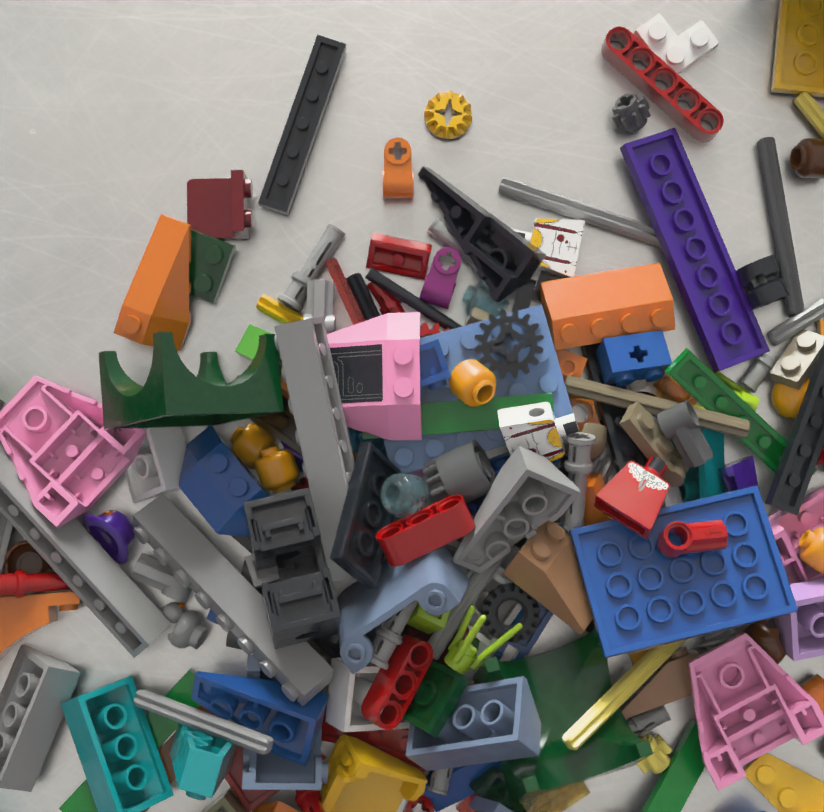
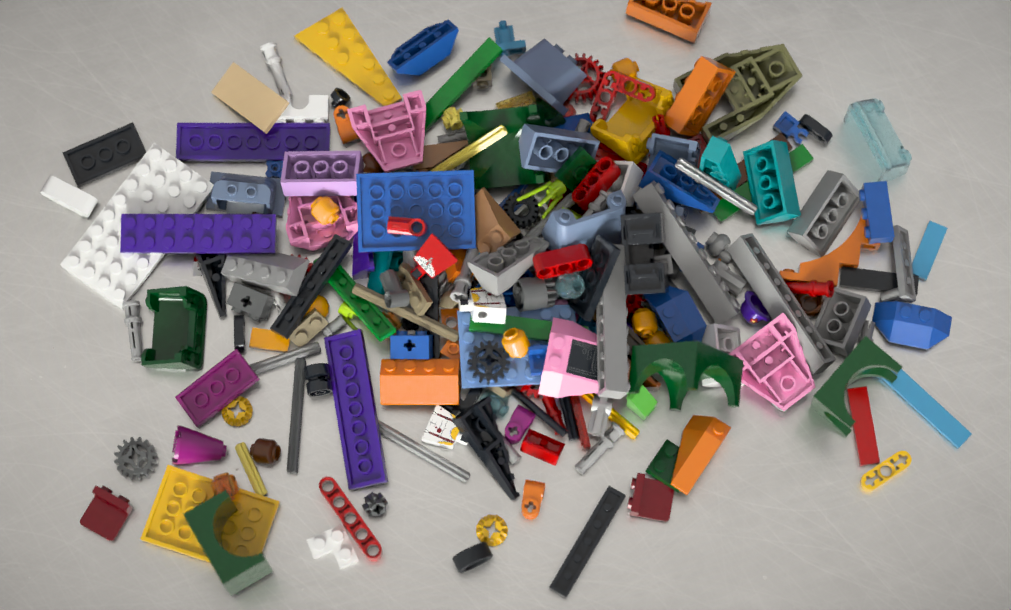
camera: 170 degrees left, 10 degrees down
none -> black tyre [452,542,493,572]

